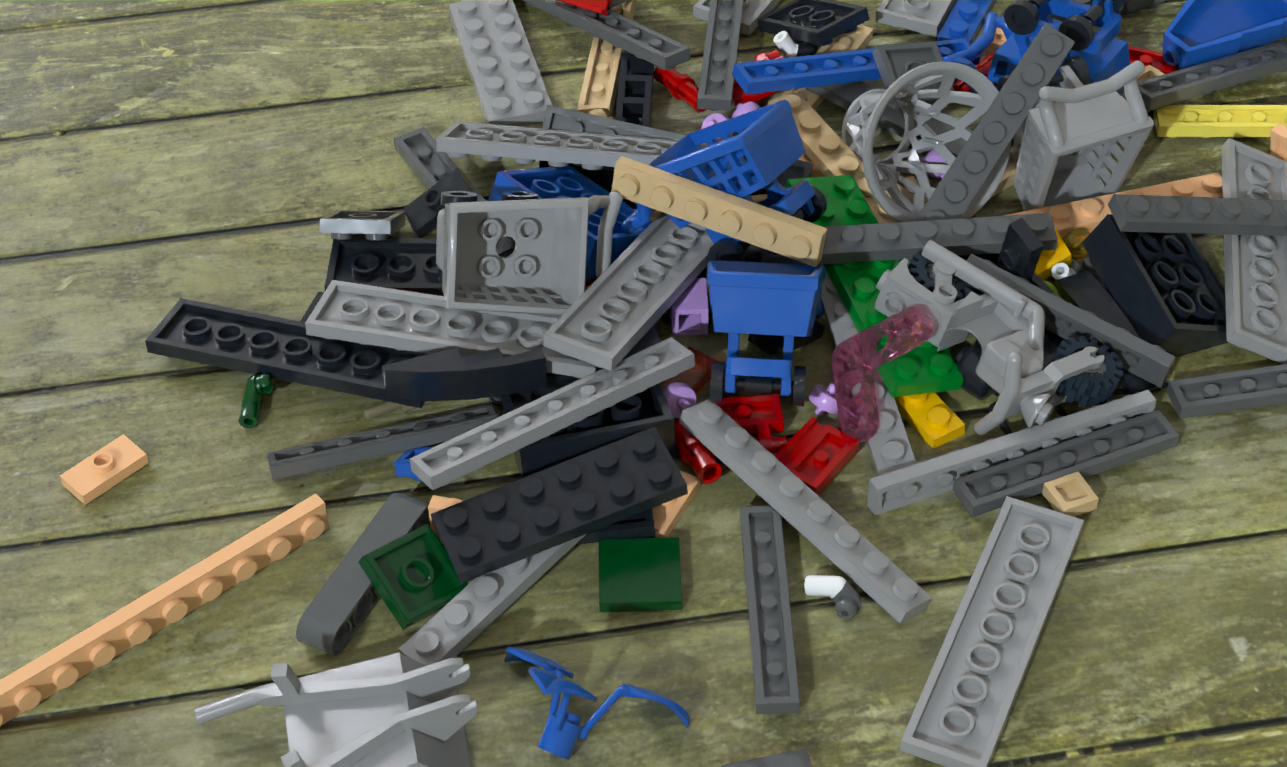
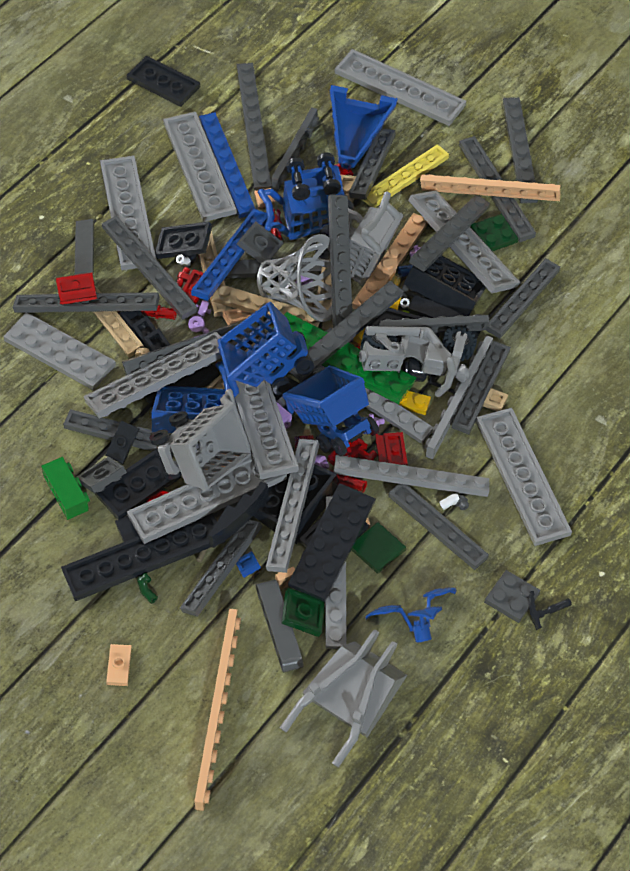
camera: 45 degrees left, 10 degrees up
tan plate [611,156,828,267] -> none
clear pink beam [831,307,933,442] -> none
black plate [997,218,1044,283] -> none
none -> green brick [41,456,90,520]

